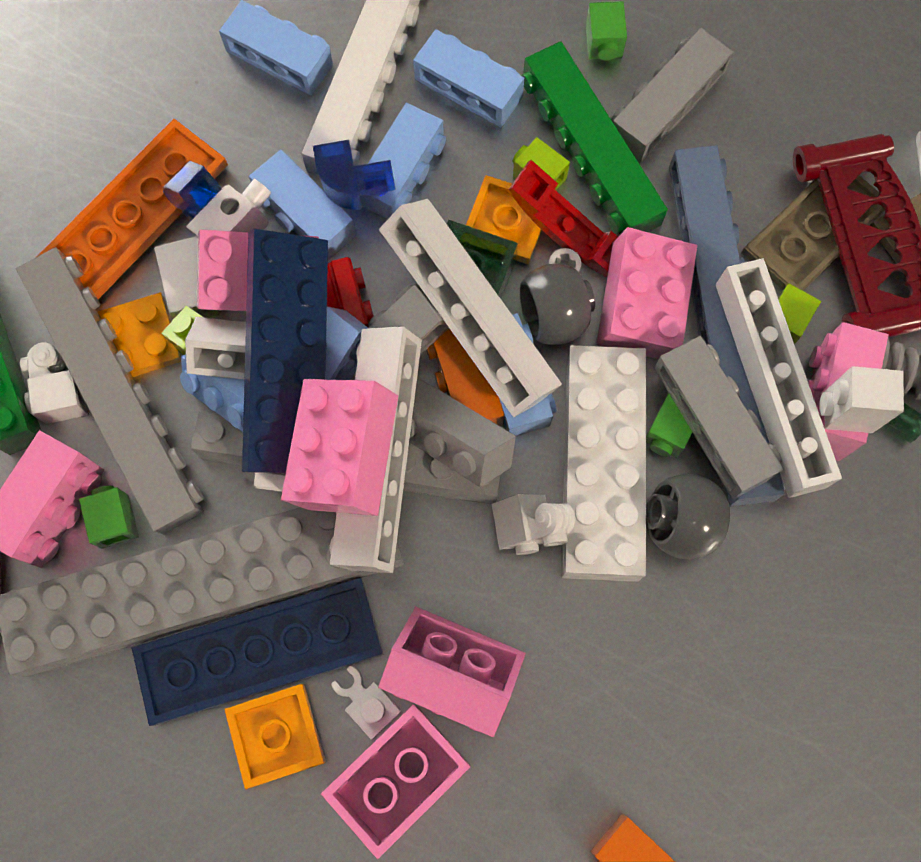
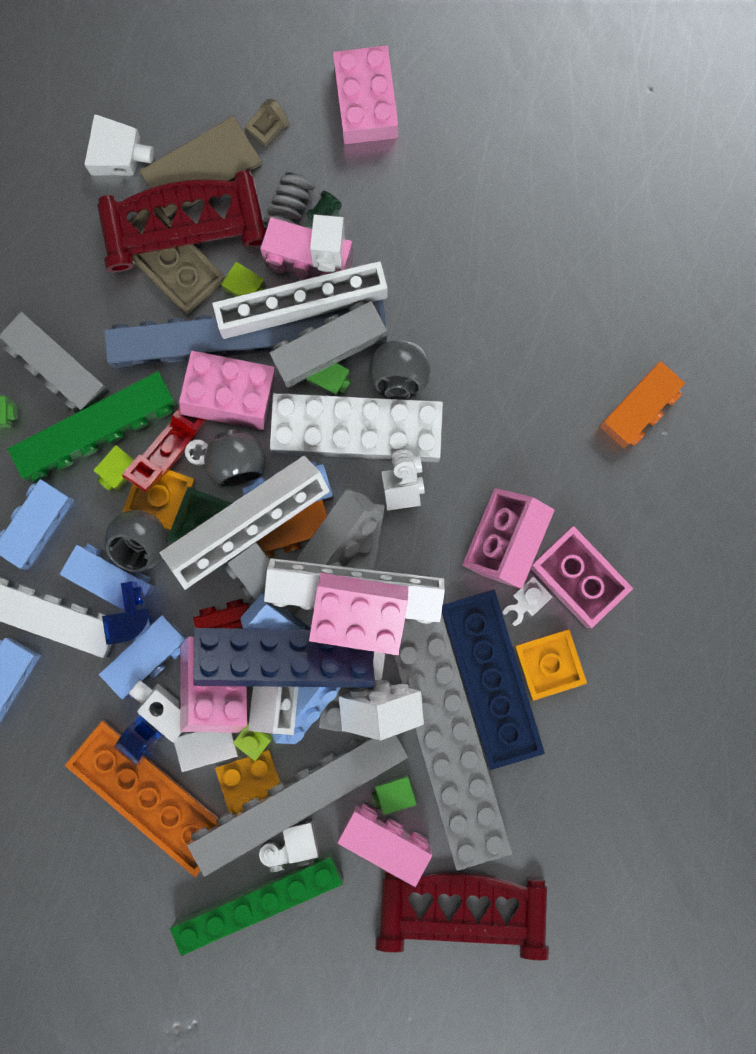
camera: 90 degrees left, 10 degrees up
none -> dark grey wheel [105,510,168,572]
none -> white brick [339,680,424,741]

